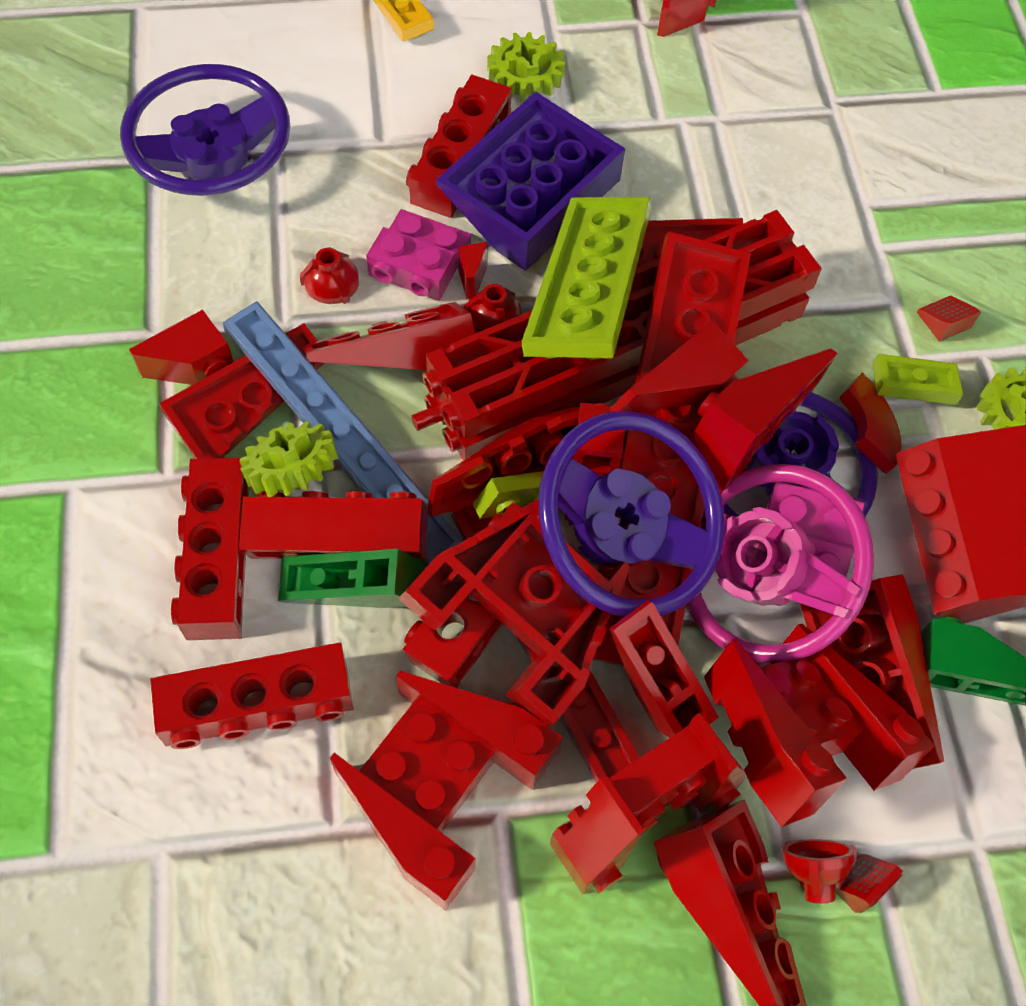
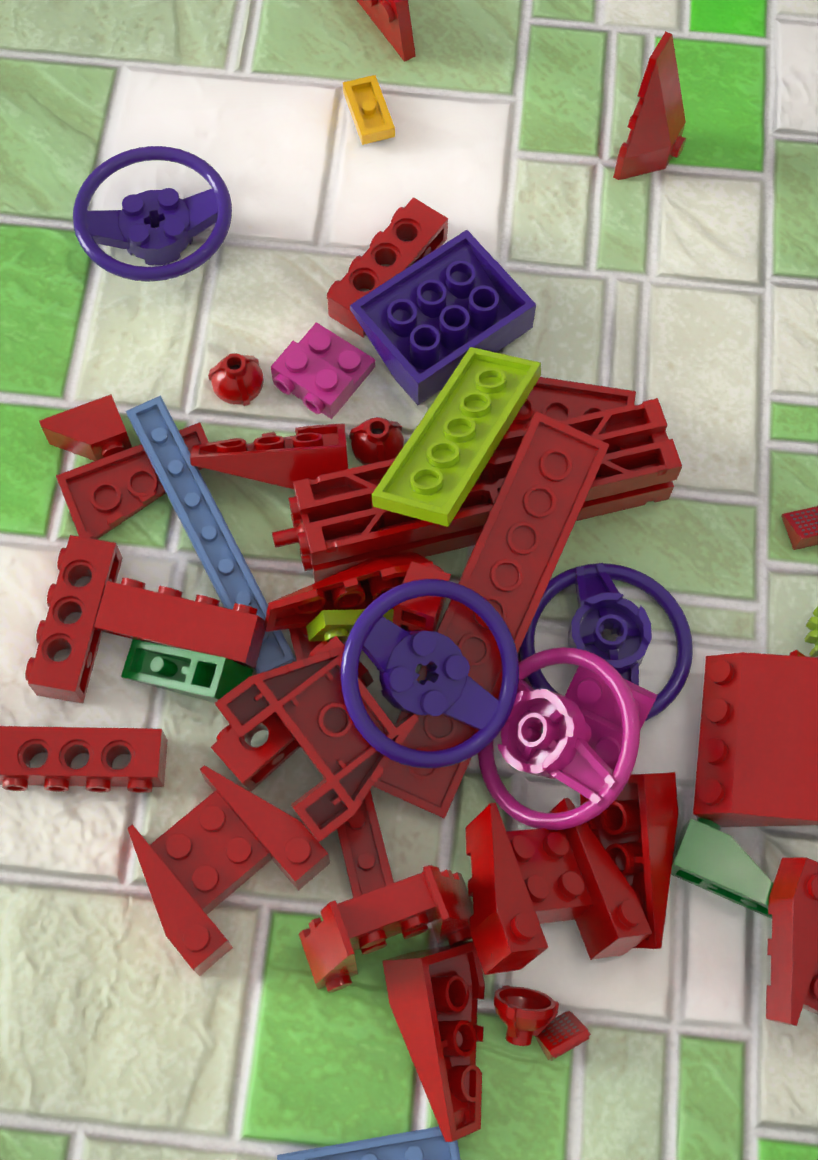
camera: 15 degrees right, 5 degrees up
lime gear [240,421,339,497] -> none
red slope [458,242,488,301] -> none
lime gear [487,32,565,102] -> none
red slope [609,600,719,738] -> none
red slope [610,320,749,412] -> none
red wedge [693,348,838,494] -> none
red tile [839,372,902,474] -> none
lime plate [872,354,963,405] -> none

